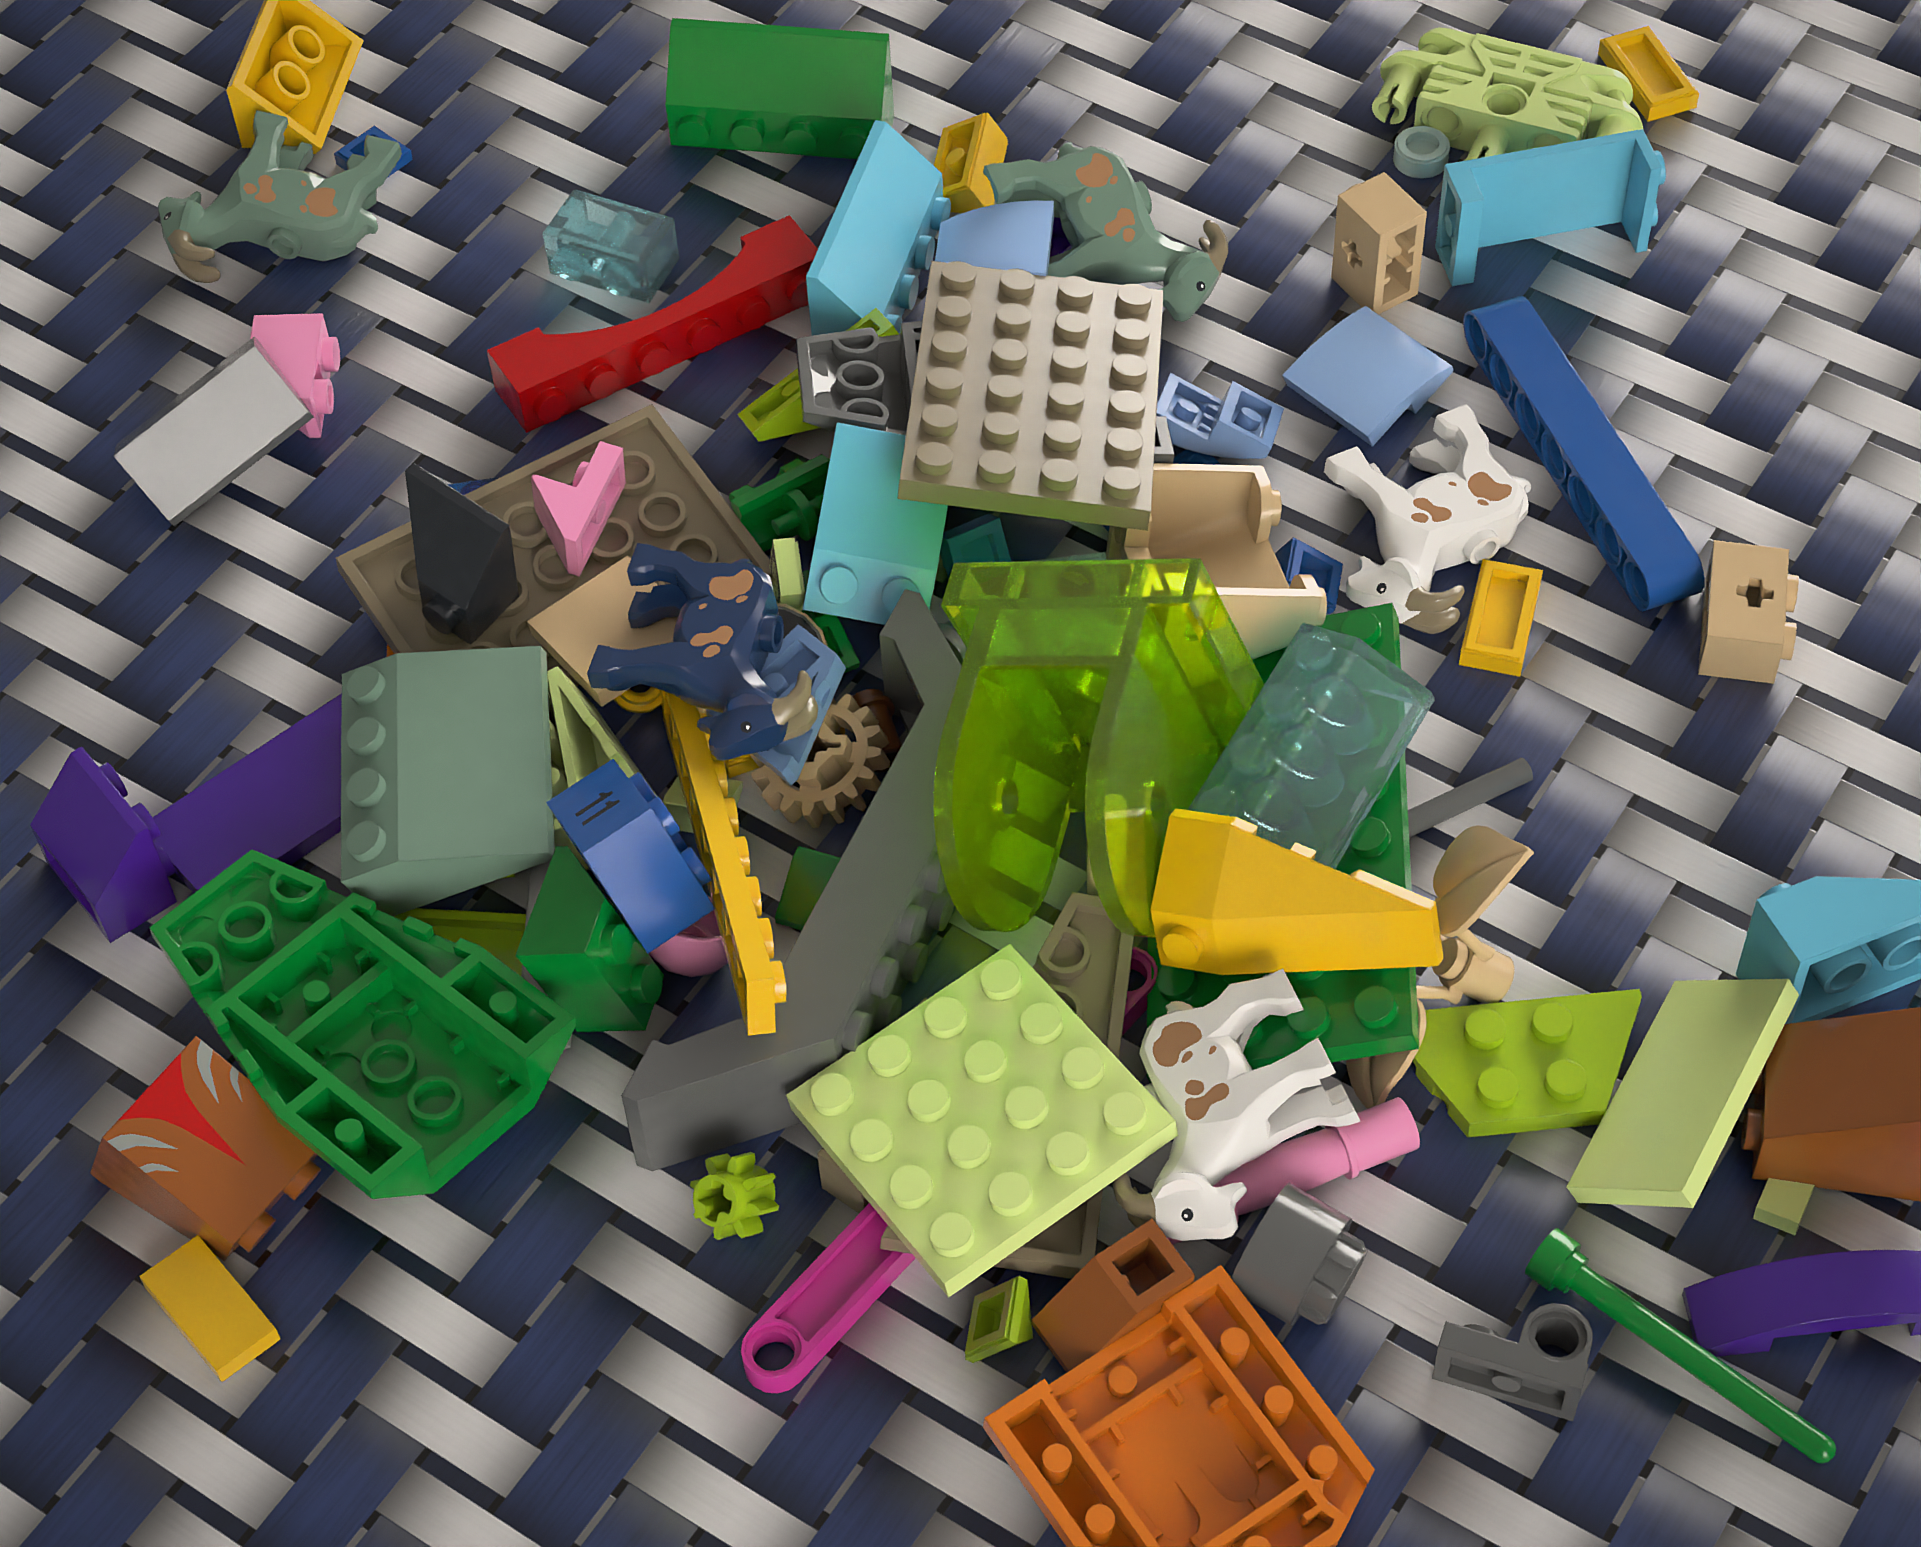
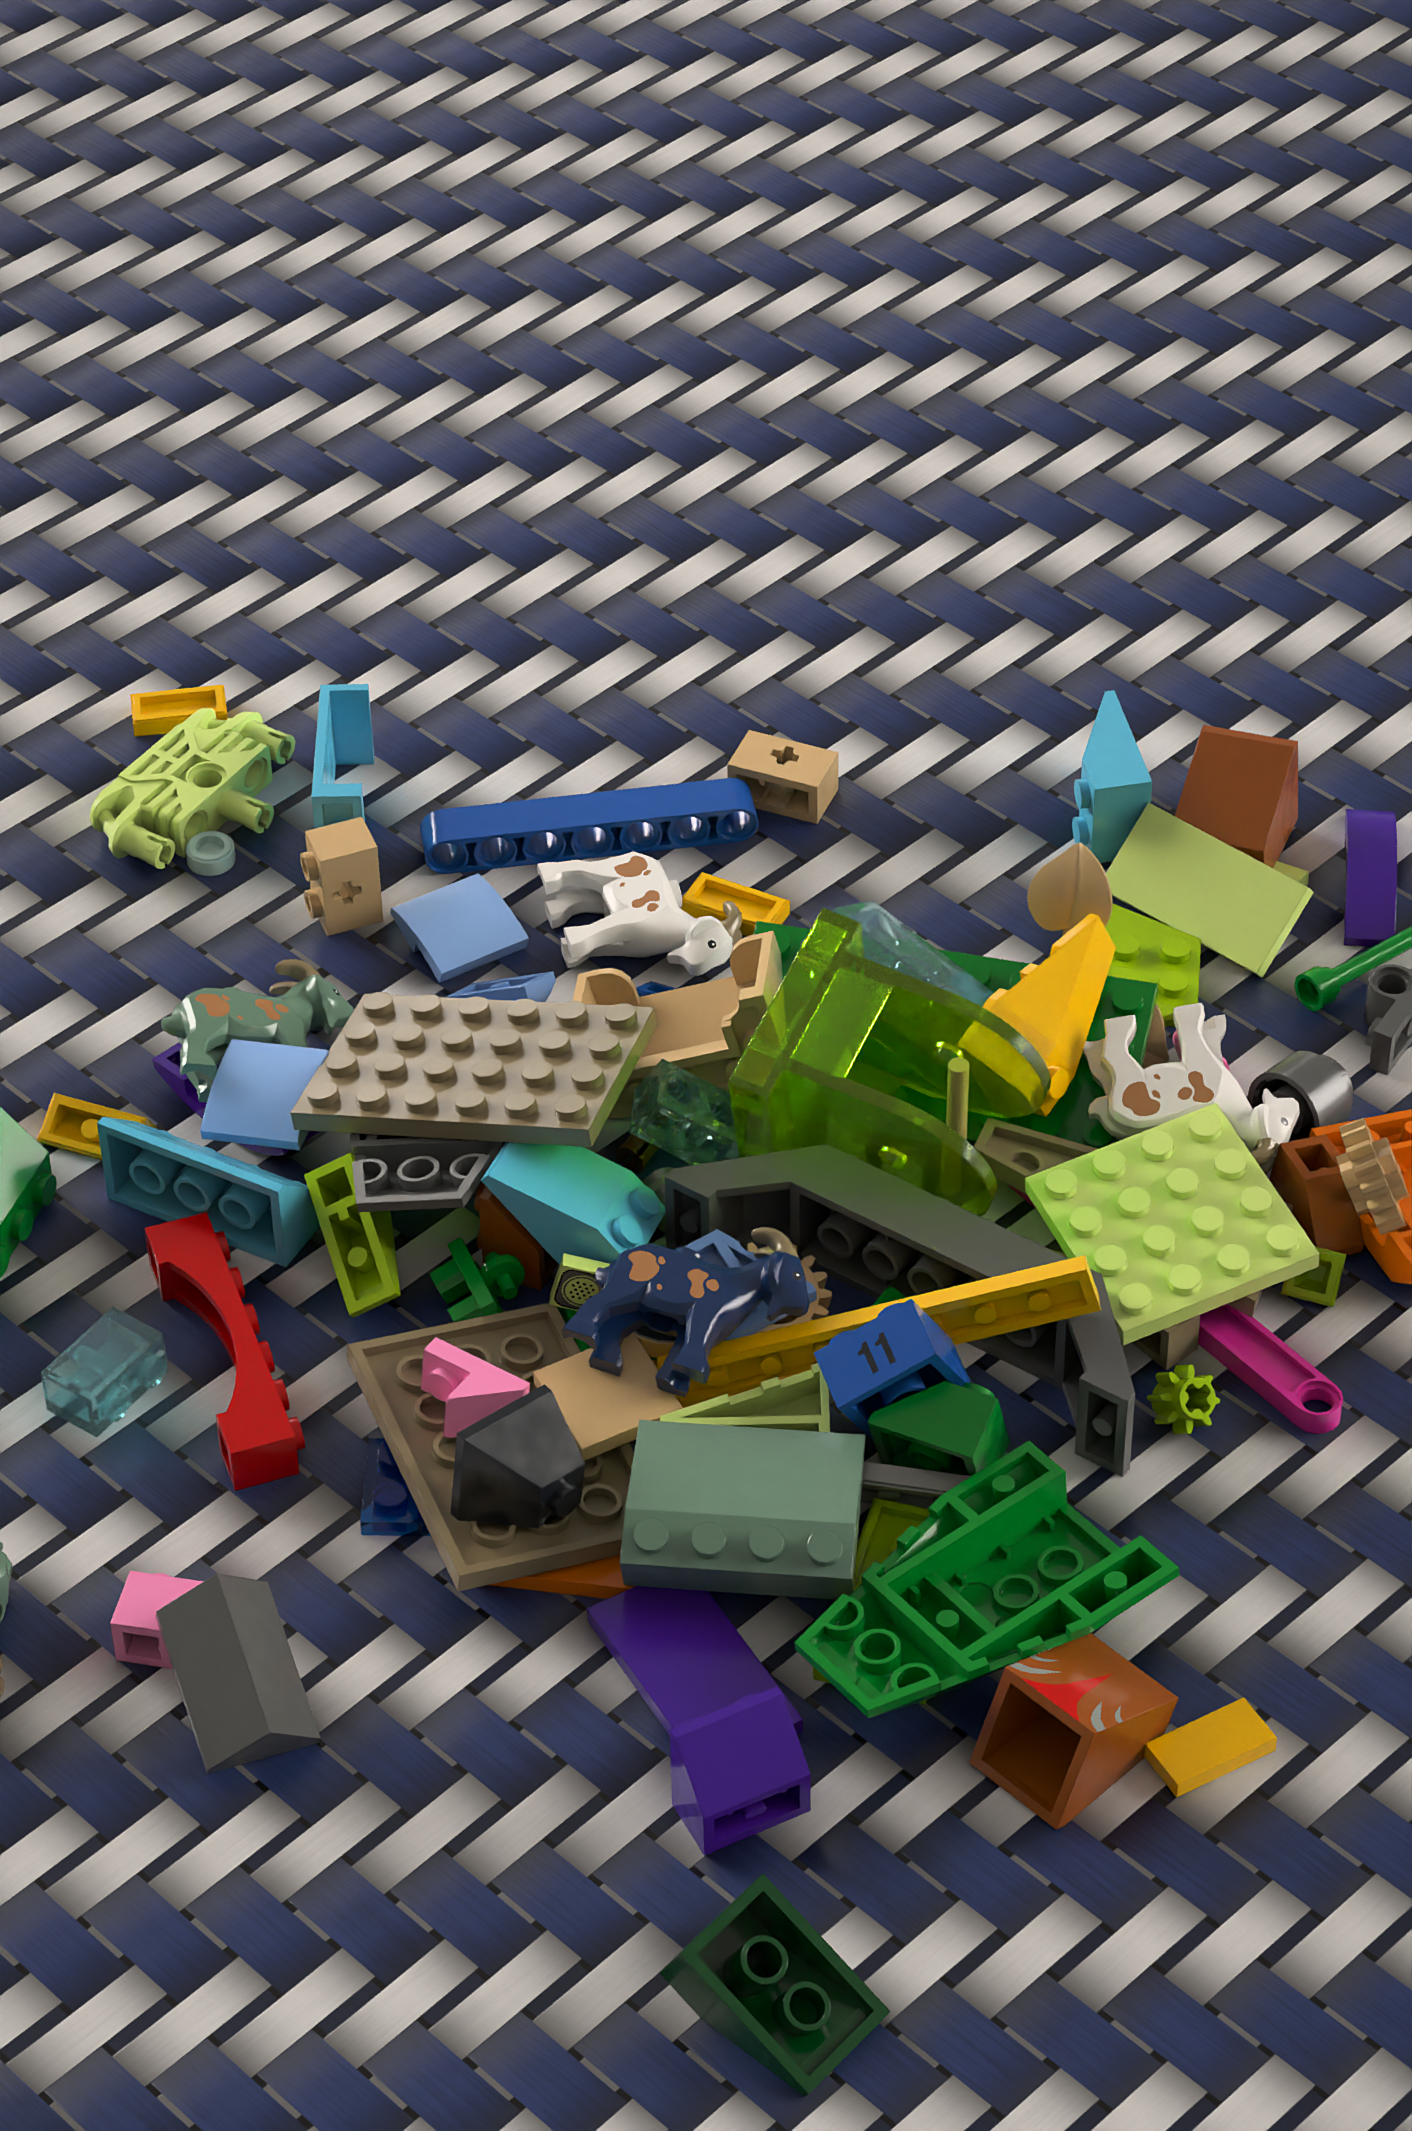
camera: 80 degrees left, 10 degrees down
none -> tan gear [1336,1118,1410,1235]

